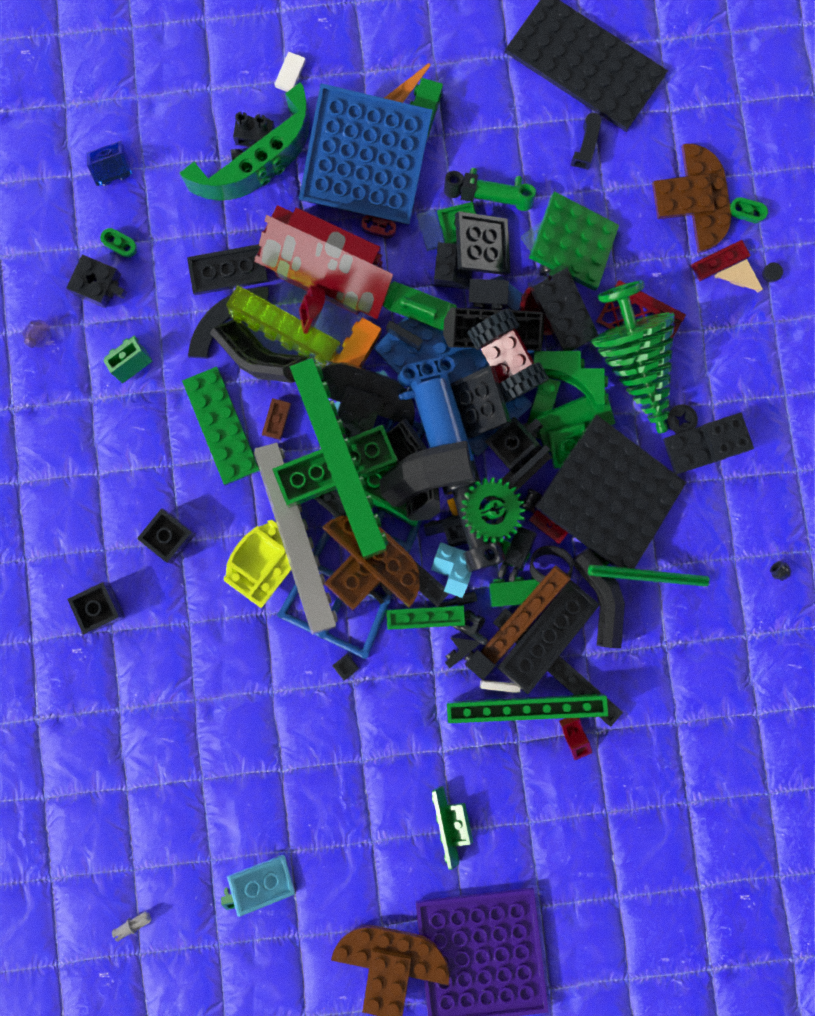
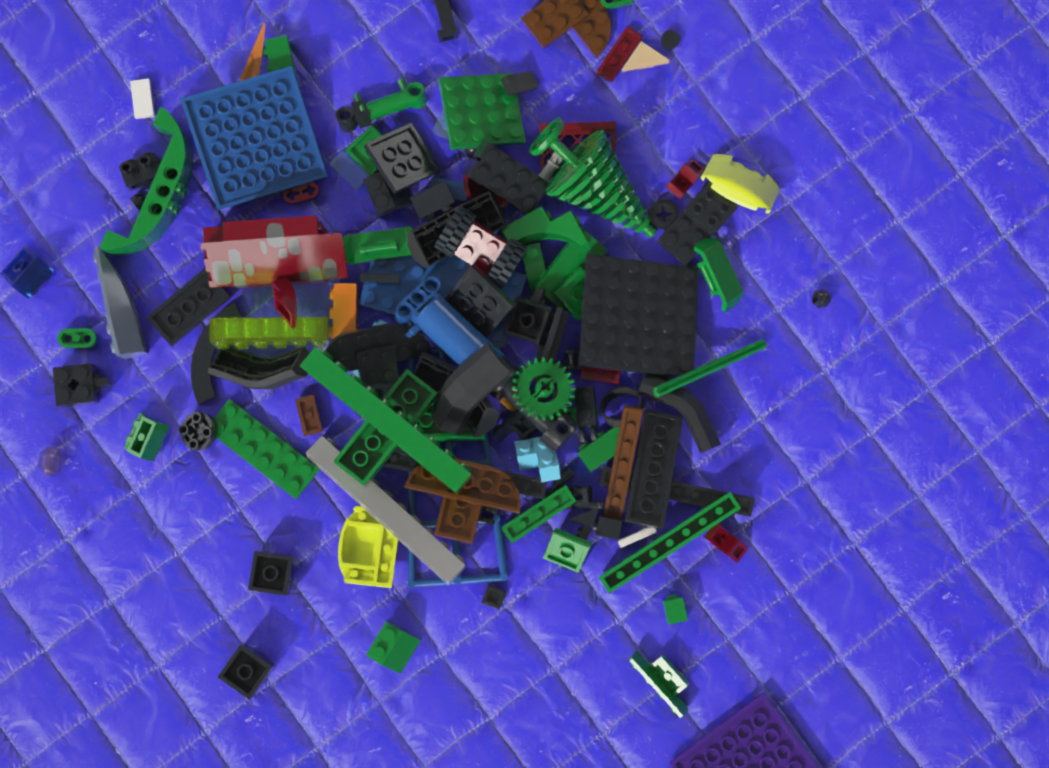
camera: 30 degrees left, 0 degrees up
none -> sand blue wedge [93,246,148,359]
none -> black tile [178,412,217,451]
none -> green slope [366,620,421,674]
none -> black tile [500,71,539,97]
none -> light grey axle [538,152,563,182]
none -> tile [543,528,592,573]
none -> green brick [662,594,688,624]
none -> dark red slope [666,158,705,199]
none -> green piece [694,238,743,312]
none -> neon yellow slope [701,154,780,213]

